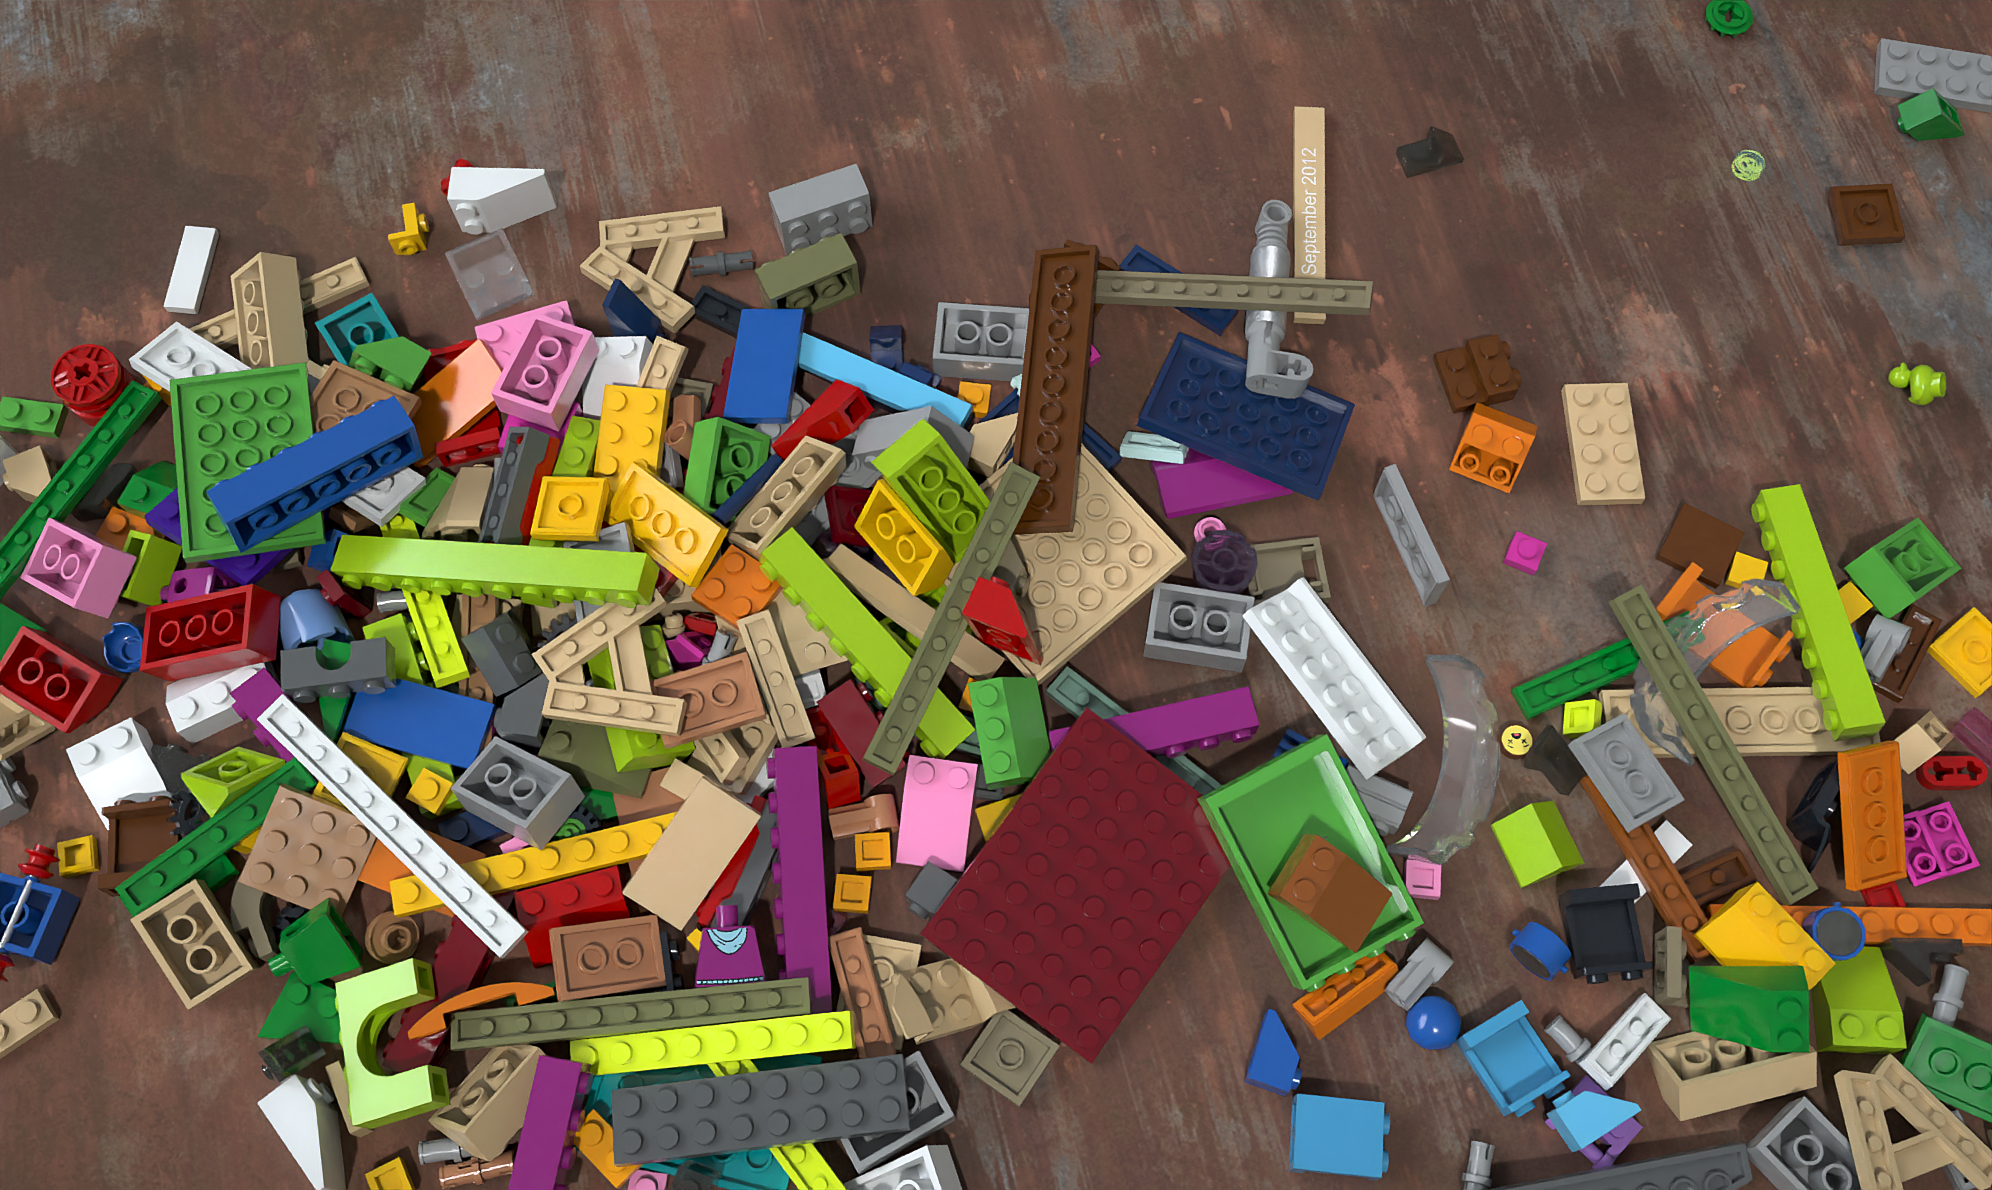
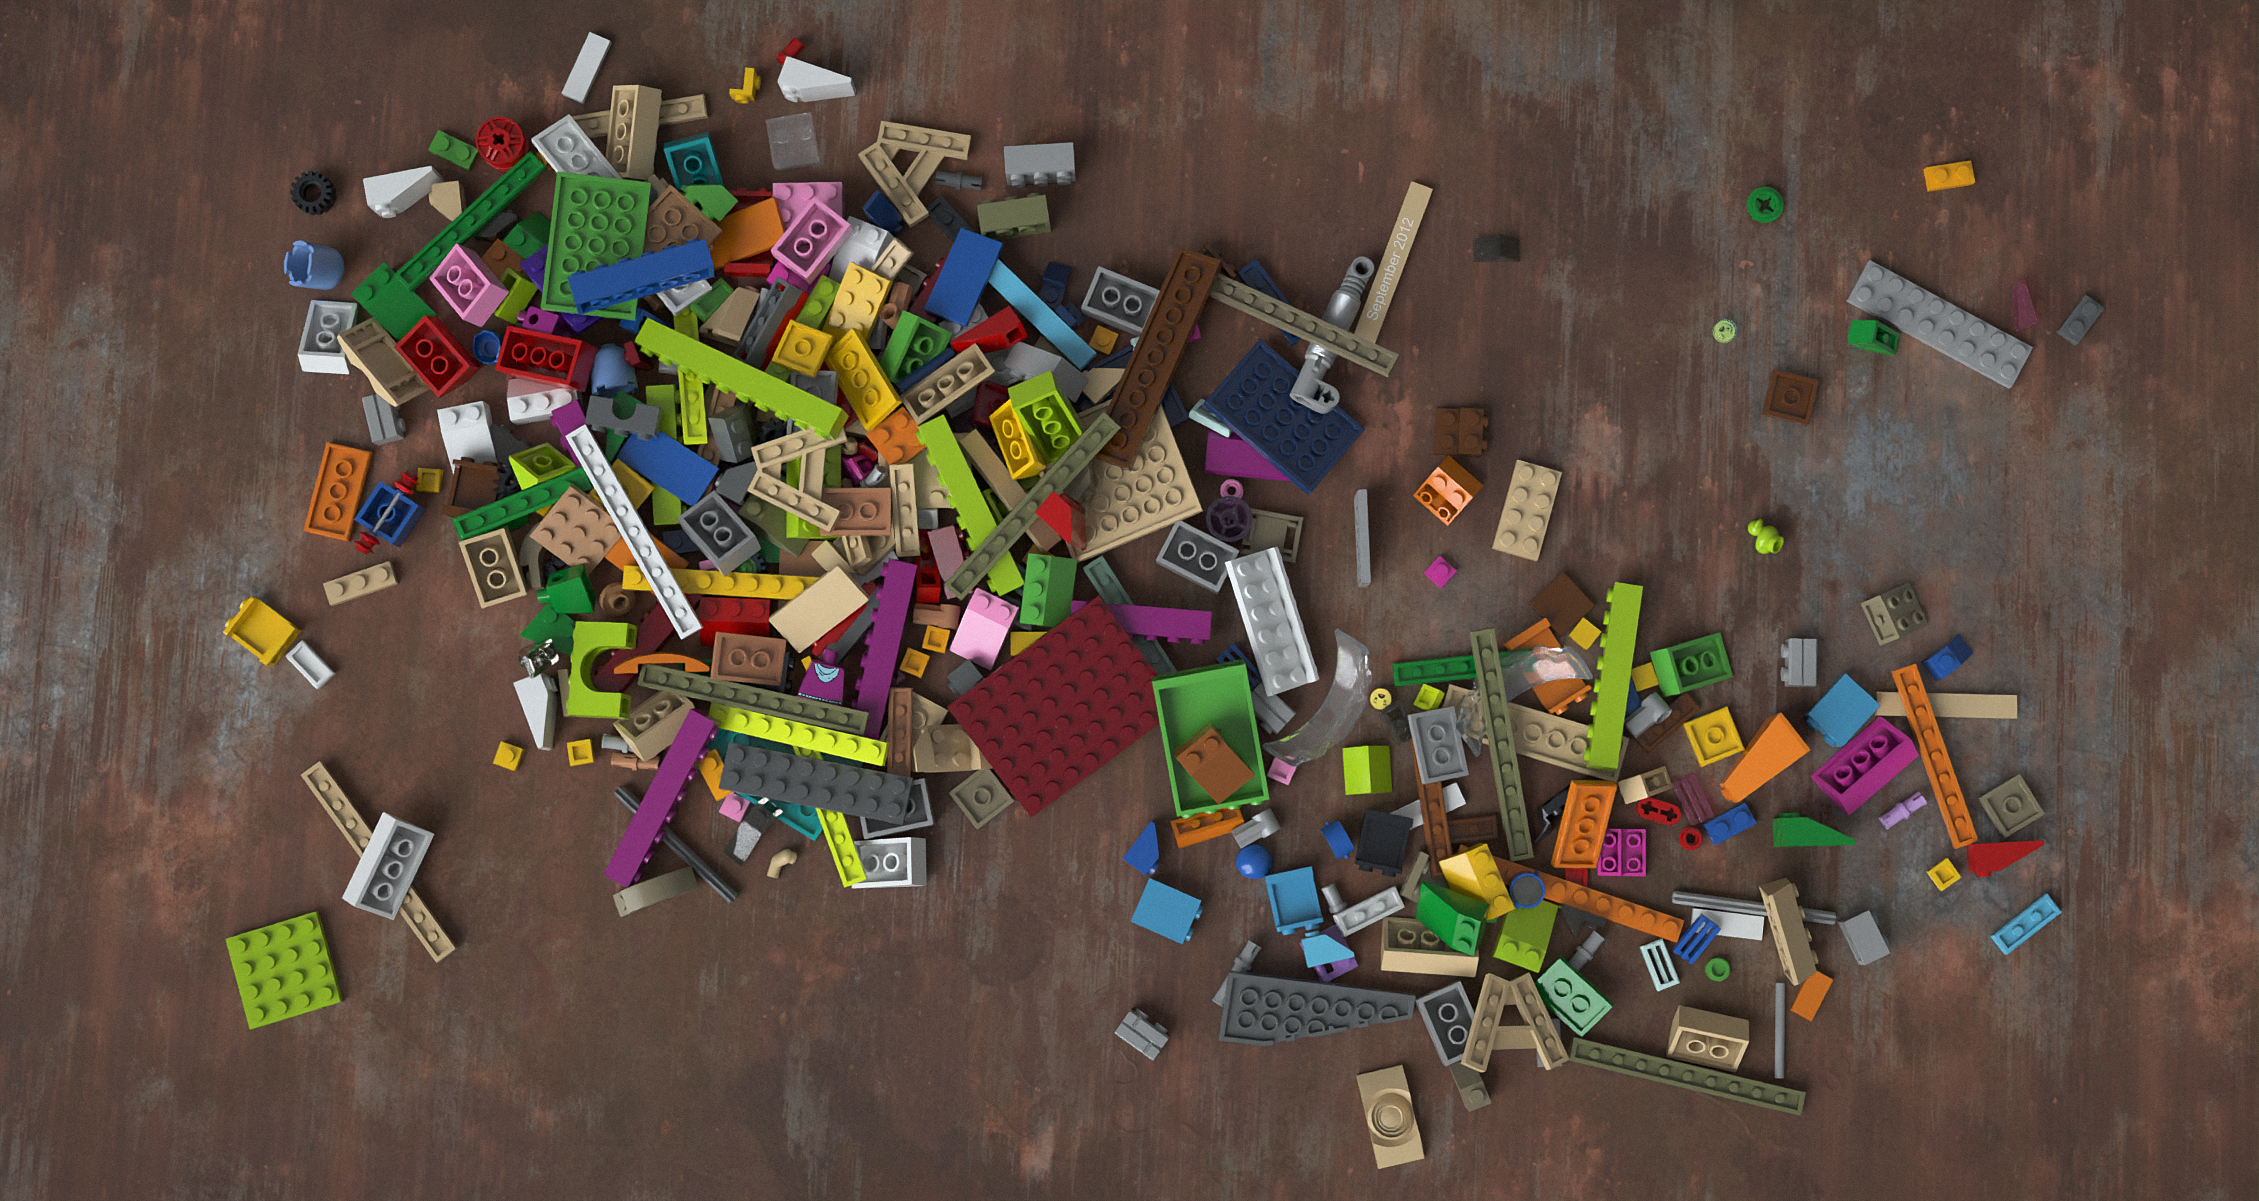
camera: 20 degrees right, 15 degrees up
yellow plate [405,768,454,816] -> none

